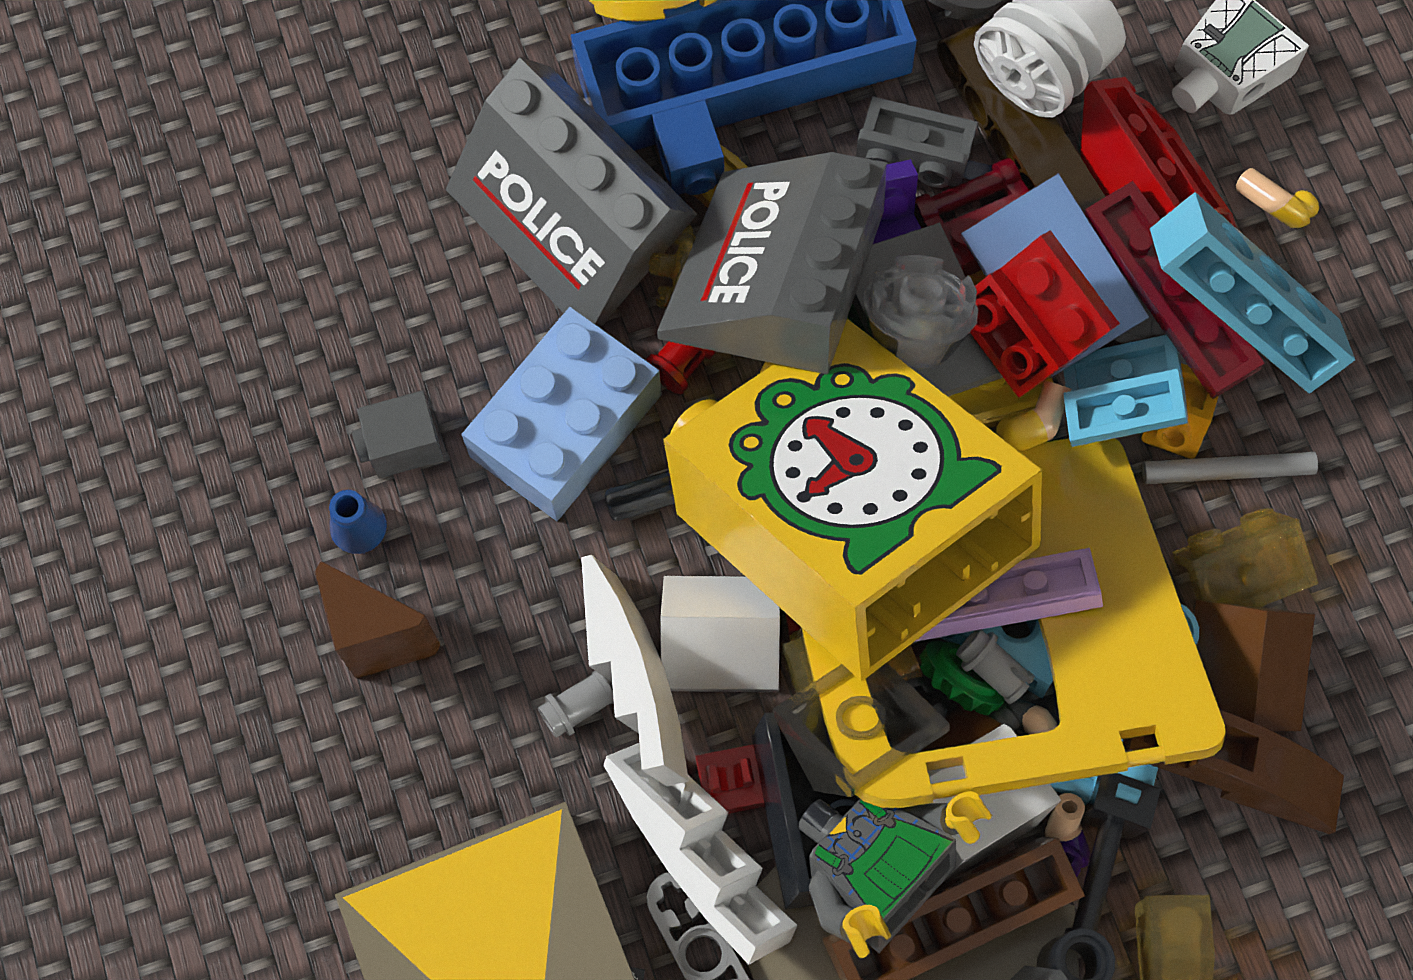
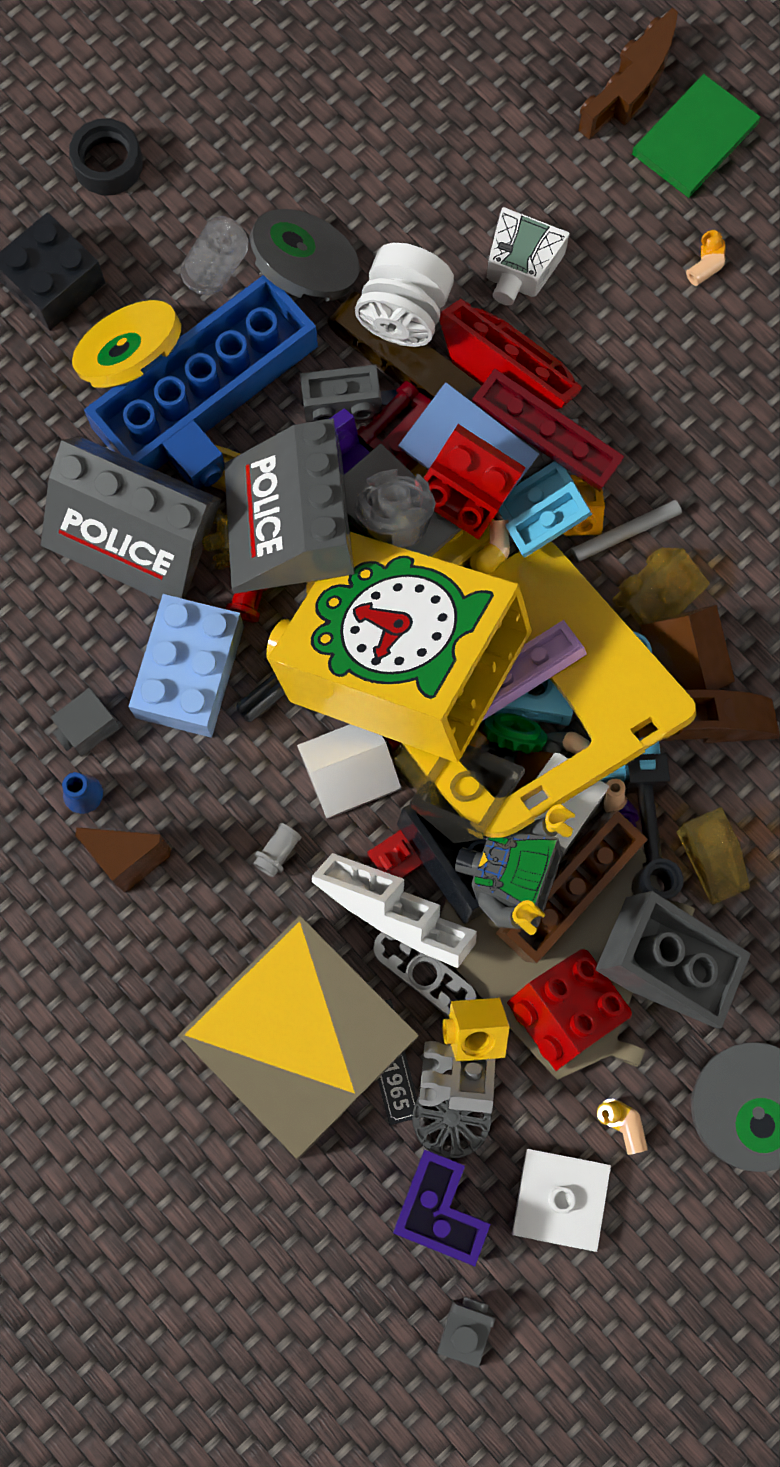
camera: 25 degrees left, 5 degrees up
white slope [581,555,689,786] -> none
light grey pin [956,629,1035,704] -> none
medium azure brick [1150,192,1355,394] -> none
arm [1236,168,1319,228] -> none

